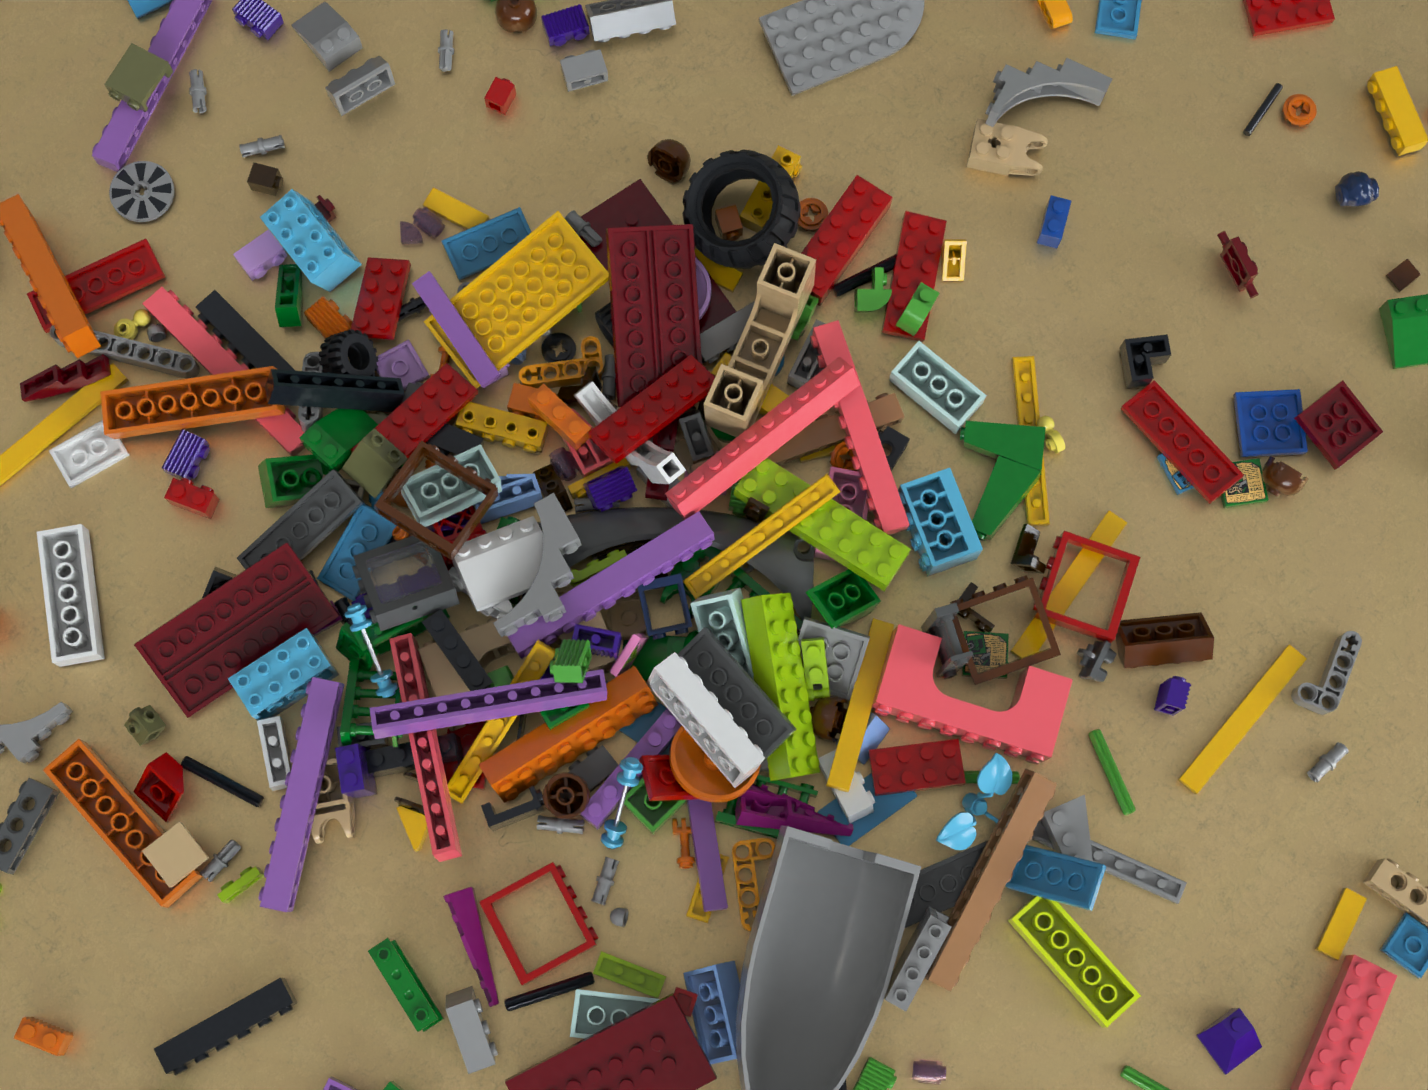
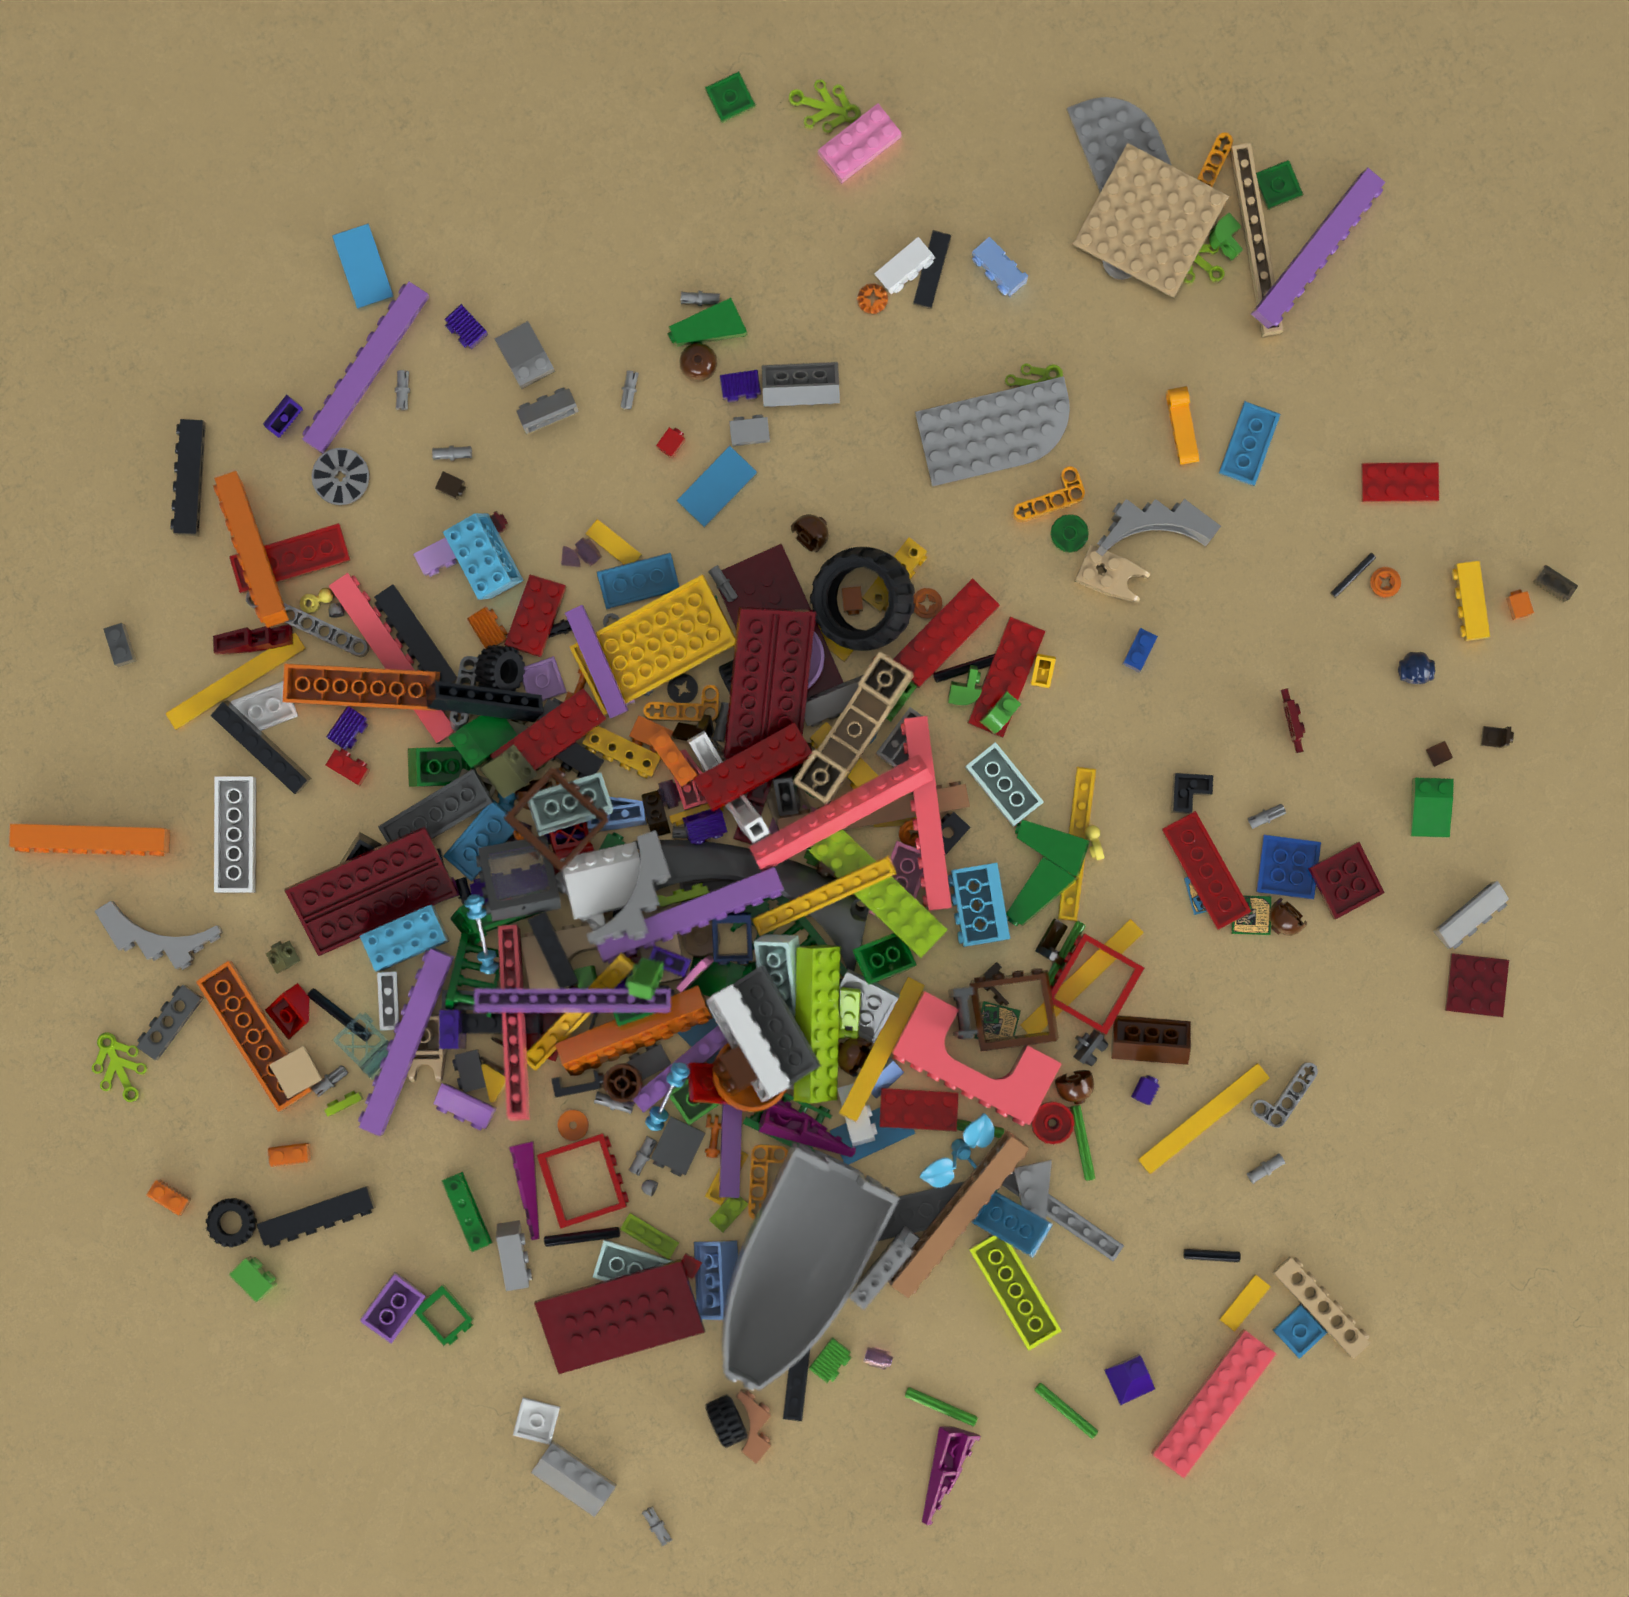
camera: 15 degrees right, 10 degrees up
olive panel [104,43,173,112] -> none
green slope [275,264,303,327] -> none
none -> black tyre [205,1198,257,1247]
none -> black brick [210,700,312,794]
none -> dark purple brick [263,394,303,438]
none -> orange brick [268,1143,311,1167]
none -> clear light blue piece [332,1012,390,1080]
none -> medium lavender slope [433,1083,497,1131]
none -> dark grey brick [452,1049,486,1092]
none -> orange piece [558,1110,589,1141]
none -> dark grey brick [651,1116,706,1177]
none -> dark azure tile [677,446,757,527]
none -> lime plate [709,1195,749,1233]
none -> reddish brown brick [713,1045,759,1096]
none -> light orange beam [1013,466,1085,522]
none -> red wheel [1031,1101,1075,1144]
none -> bright green axle [1041,921,1085,987]
none -> green tile [1050,514,1089,553]
none -> reddish brown cylinder [1055,1070,1094,1104]
none -> black axle [1183,1249,1241,1262]
none -> light grey axle [1247,804,1286,829]

